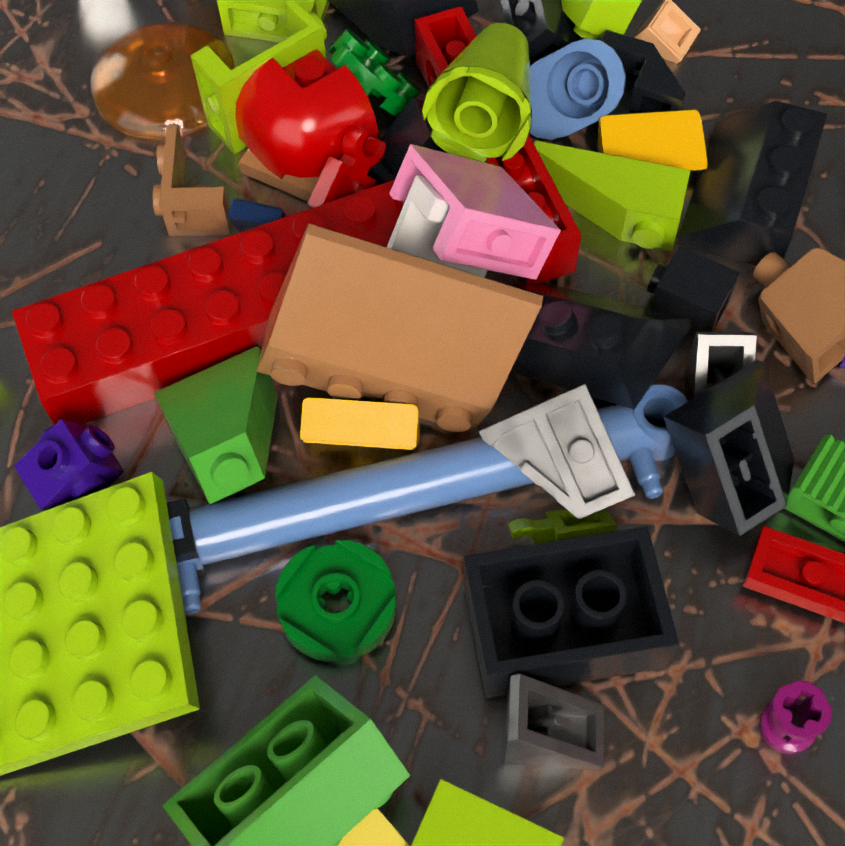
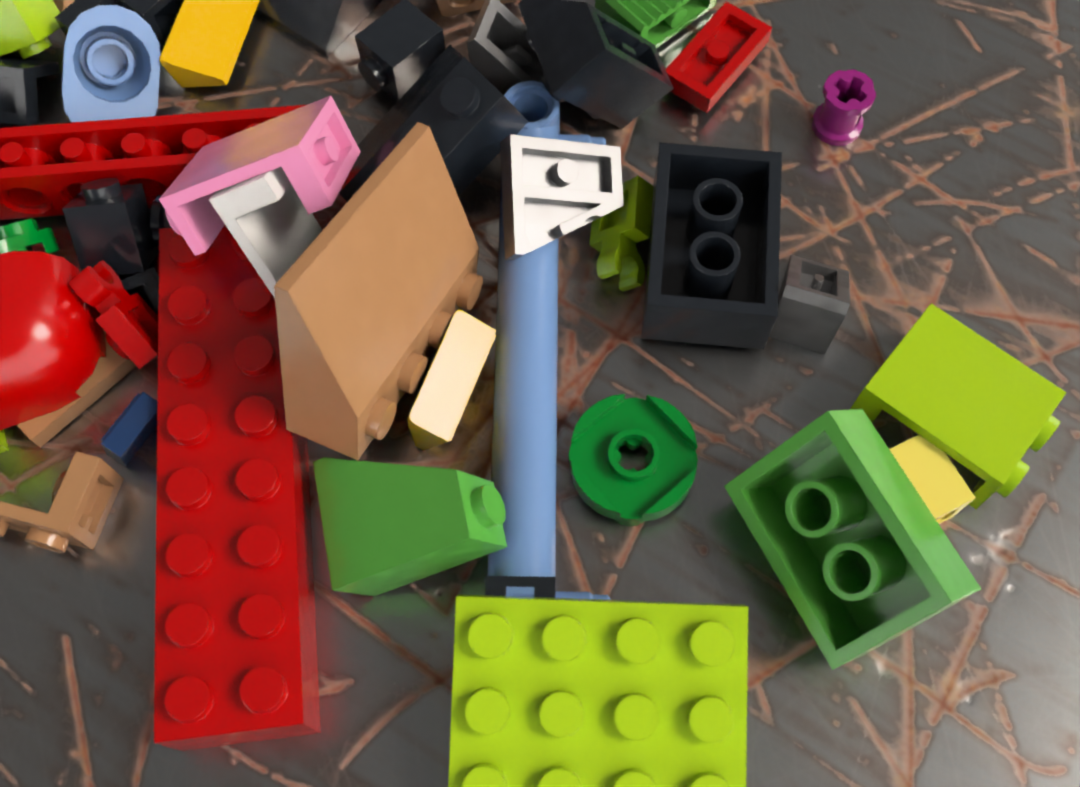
camera: 75 degrees left, 5 degrees up
dark purple brick [14,419,125,511] -> none
lime cone [422,23,532,163] -> none
lime slope [535,140,691,251] -> none

